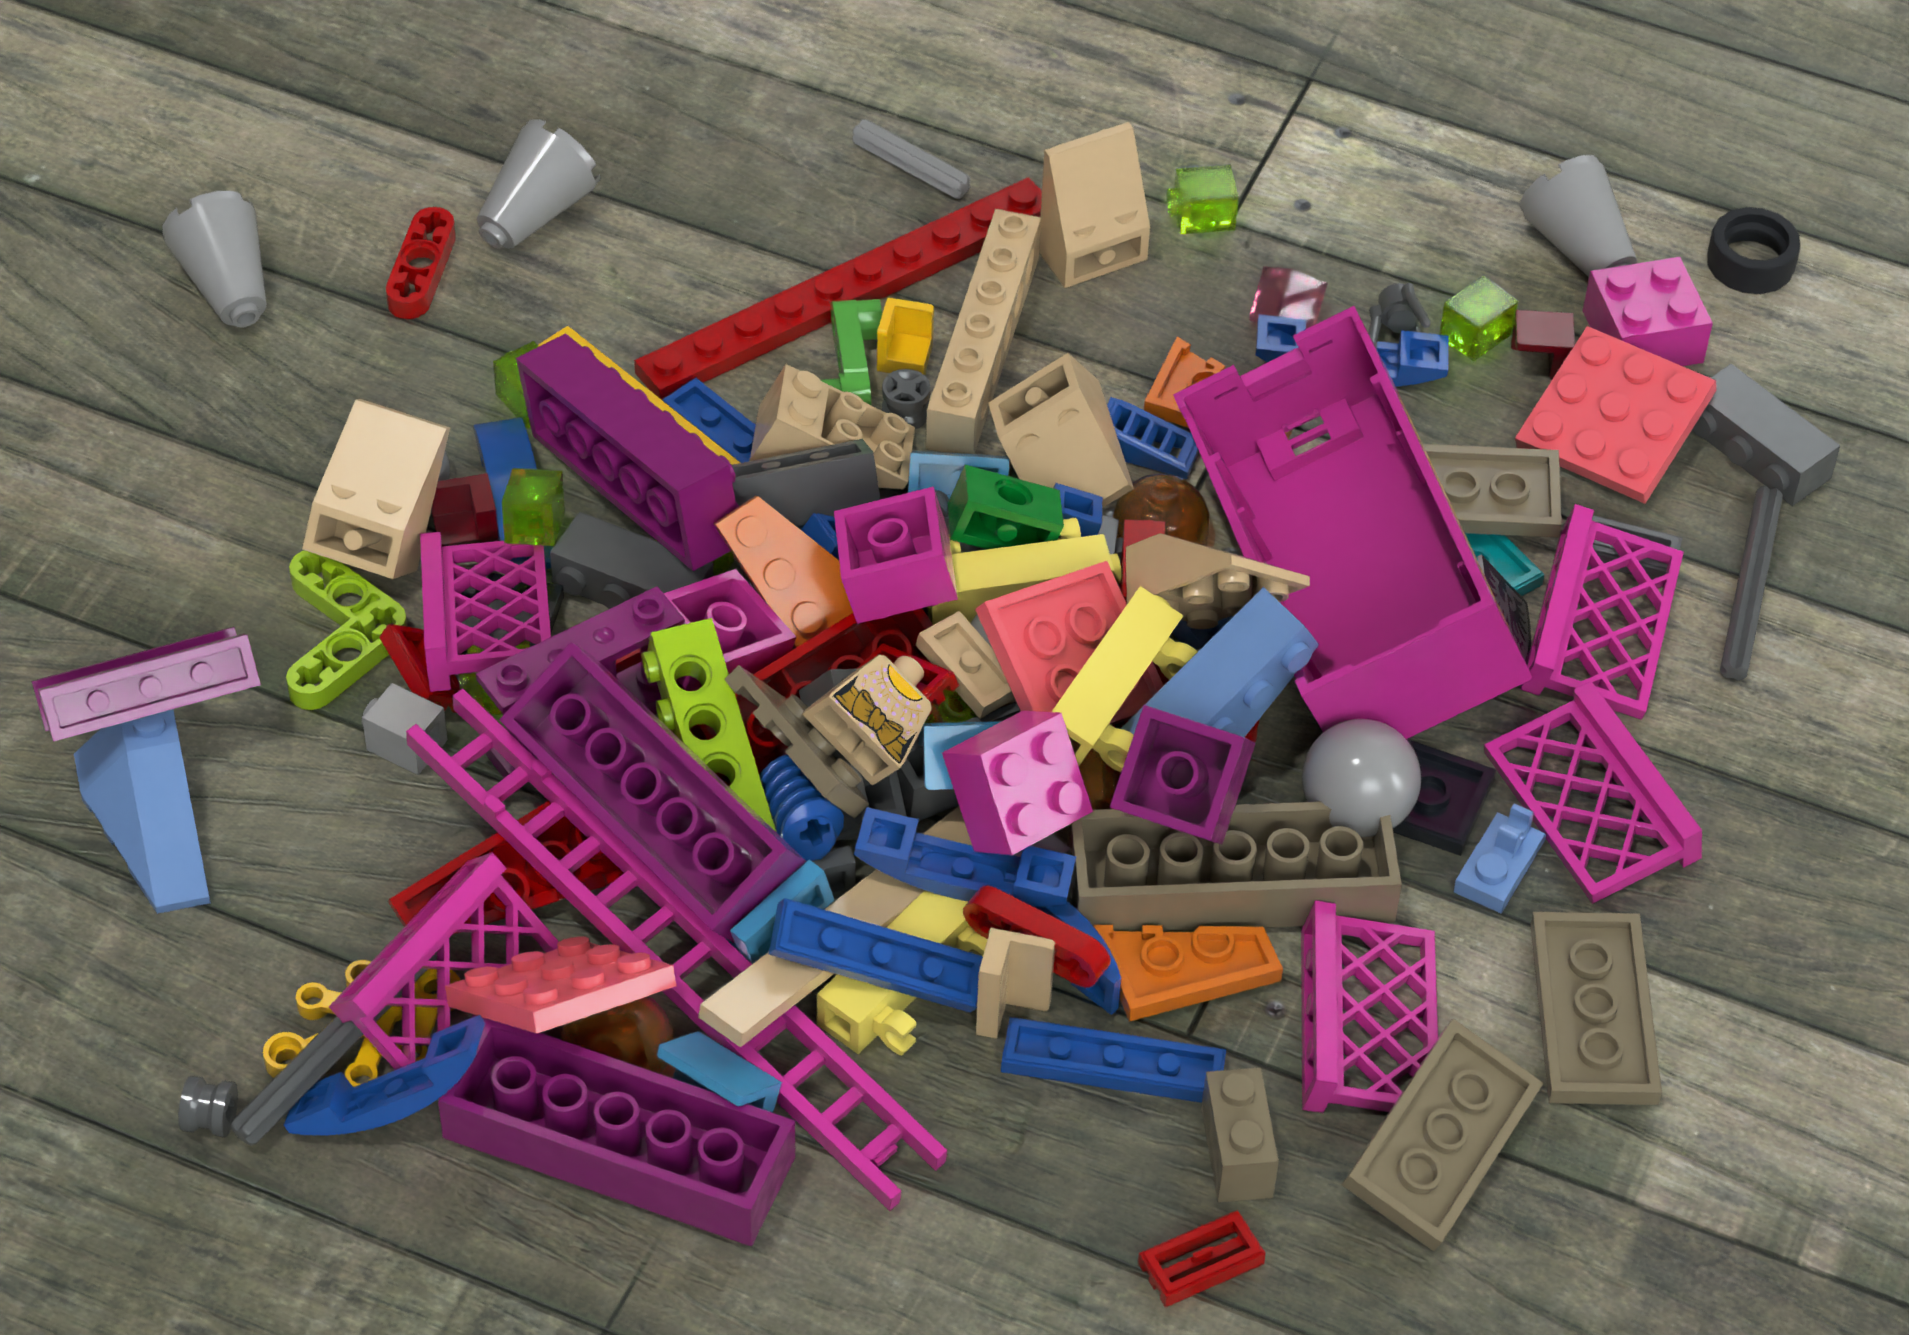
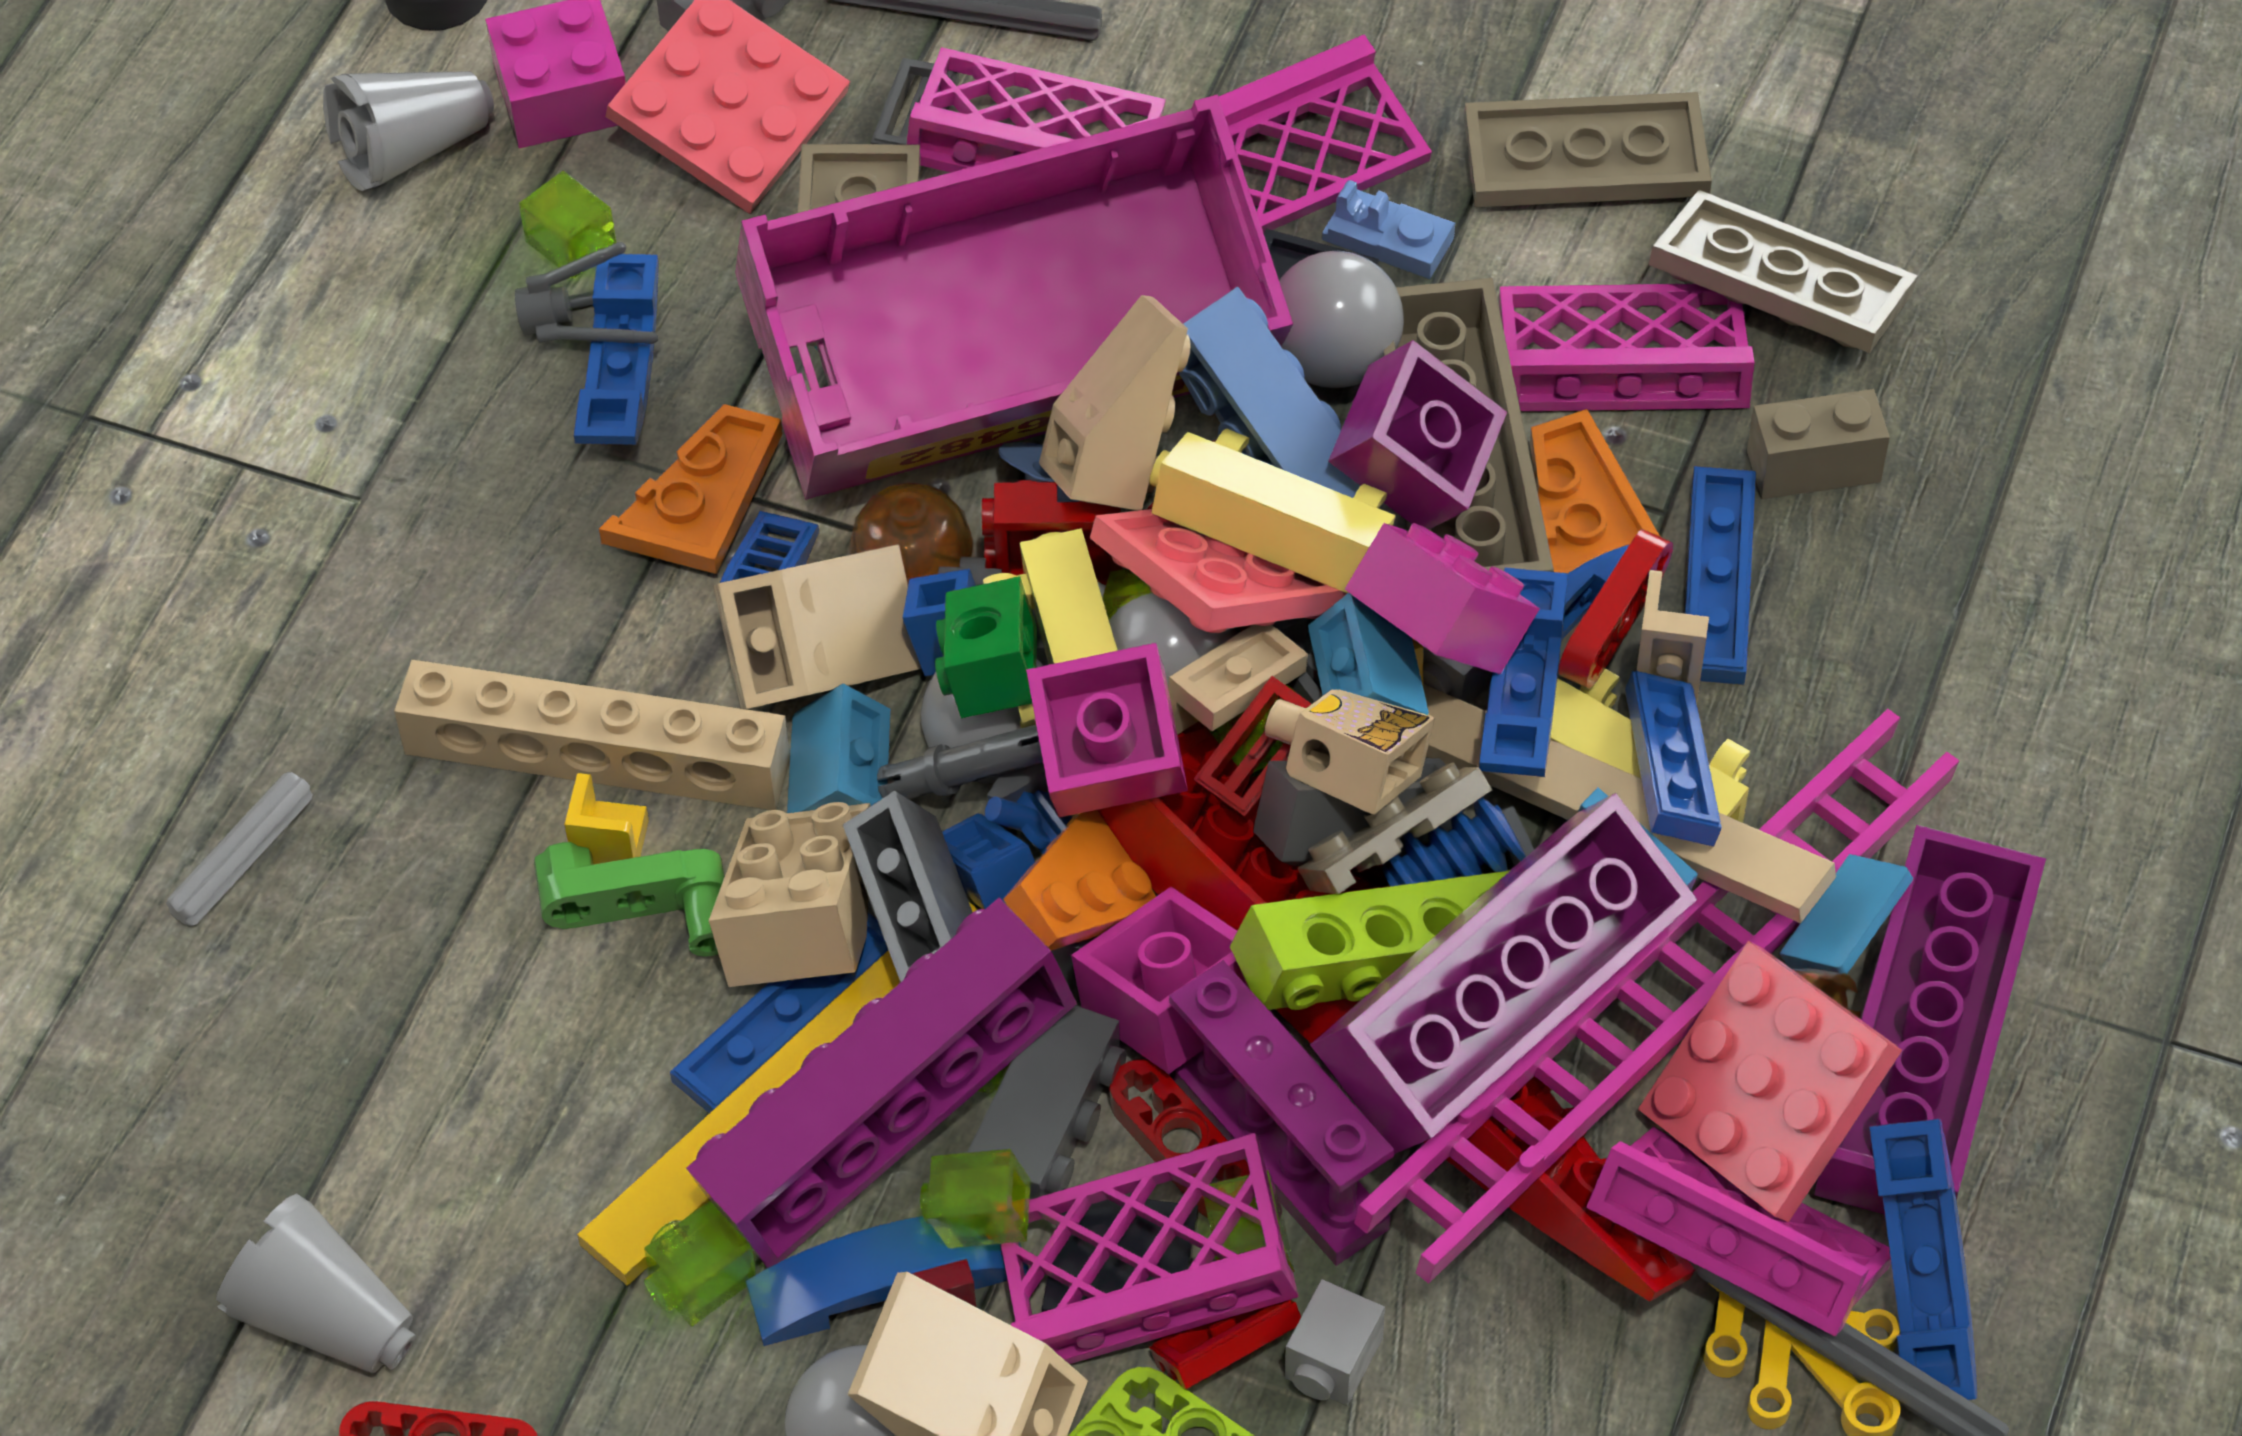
camera: 90 degrees left, 5 degrees up
red plate [634,177,1042,400] -> none
dark grey wheel [882,369,930,429] -> none
tan slope [1039,122,1150,288] -> none
red tile [1138,1210,1266,1308] -> none
clear neon green brick [1167,165,1239,234] -> none
clear pink panel [1249,266,1328,329] -> none
panel [1511,310,1575,380] -> none

